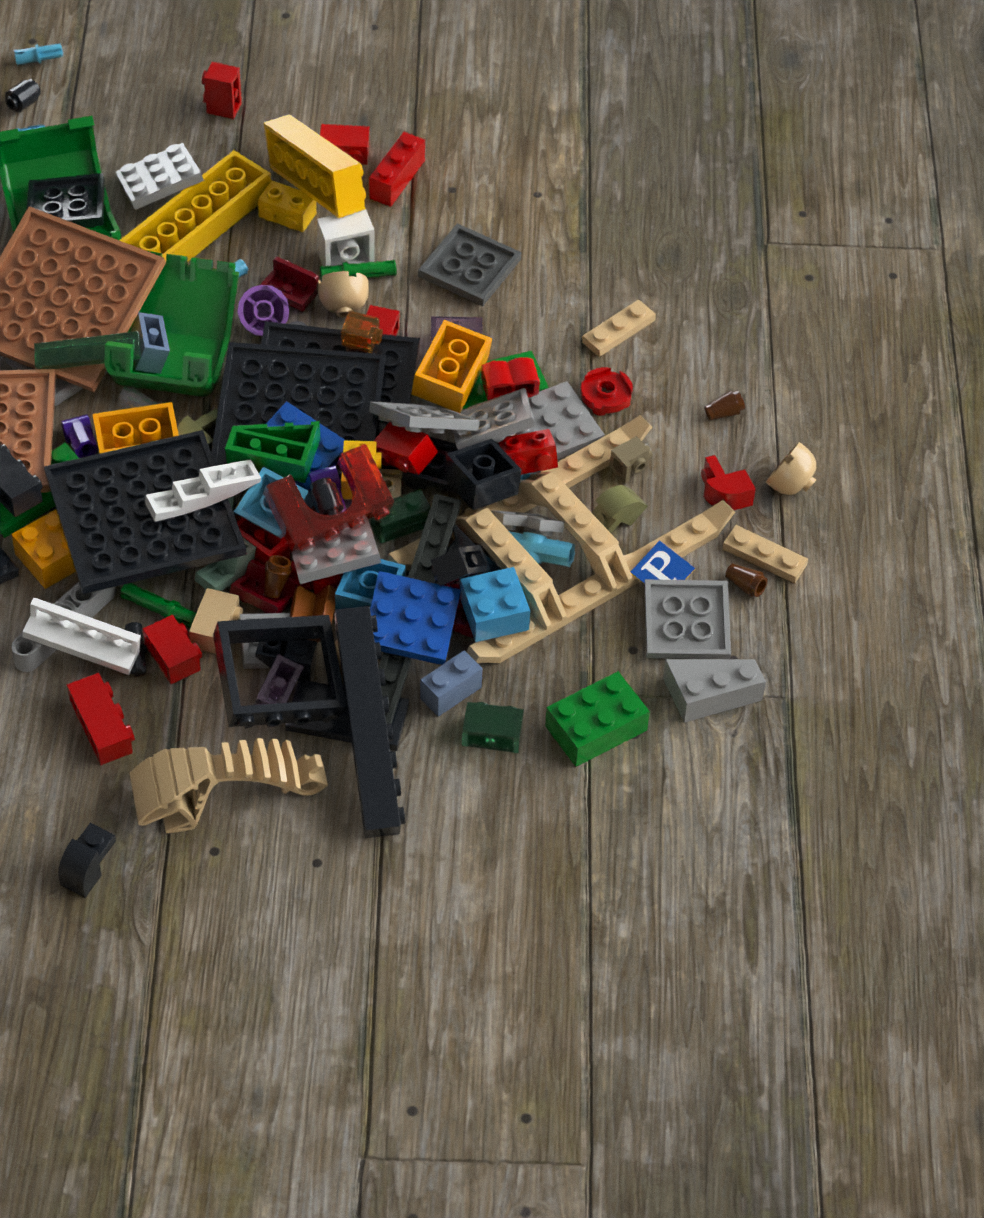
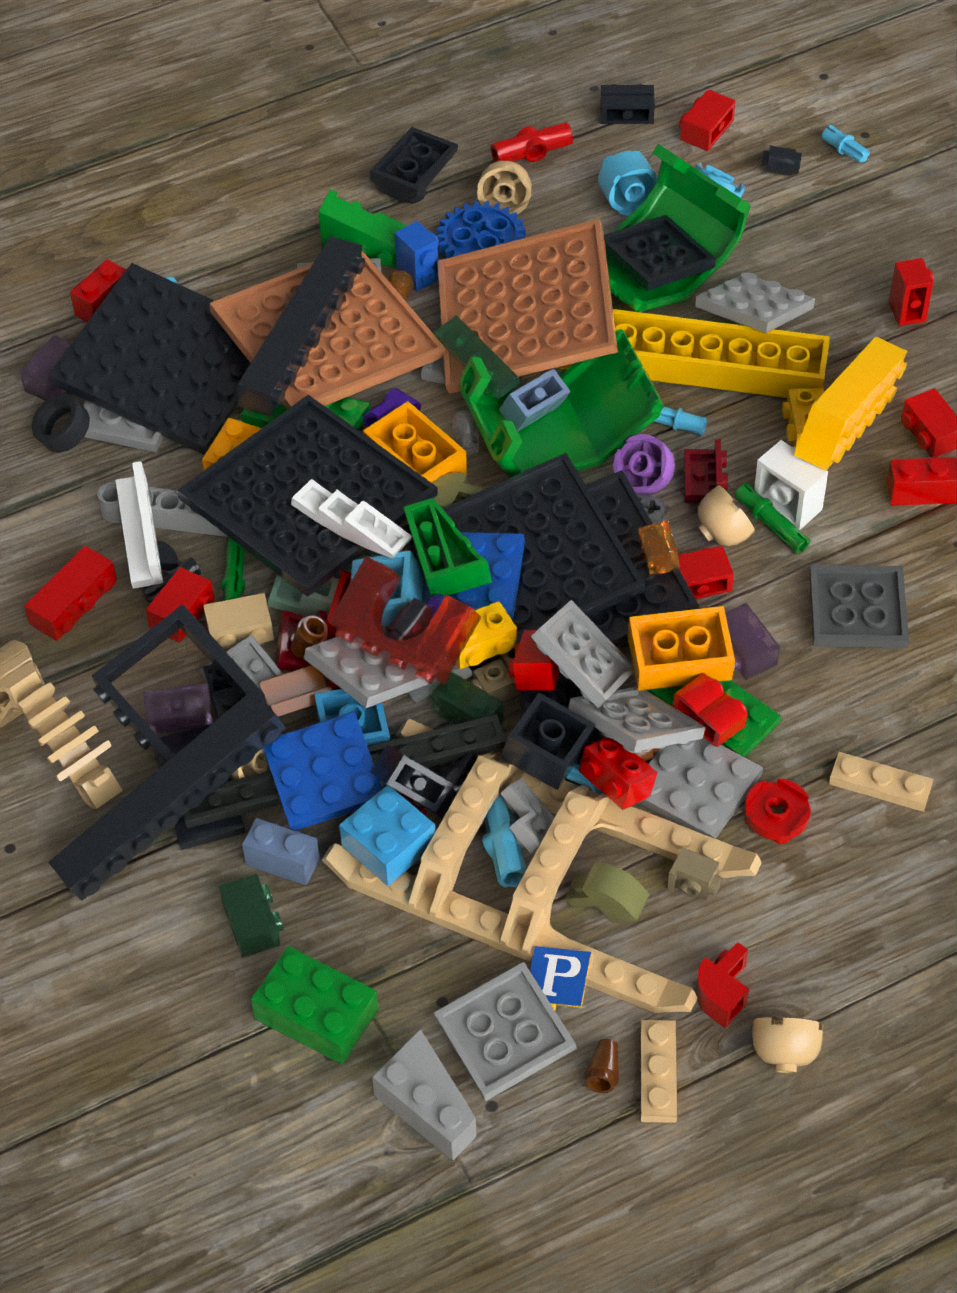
camera: 65 degrees right, 0 degrees up
reddish brown cone [704,390,745,421] -> none

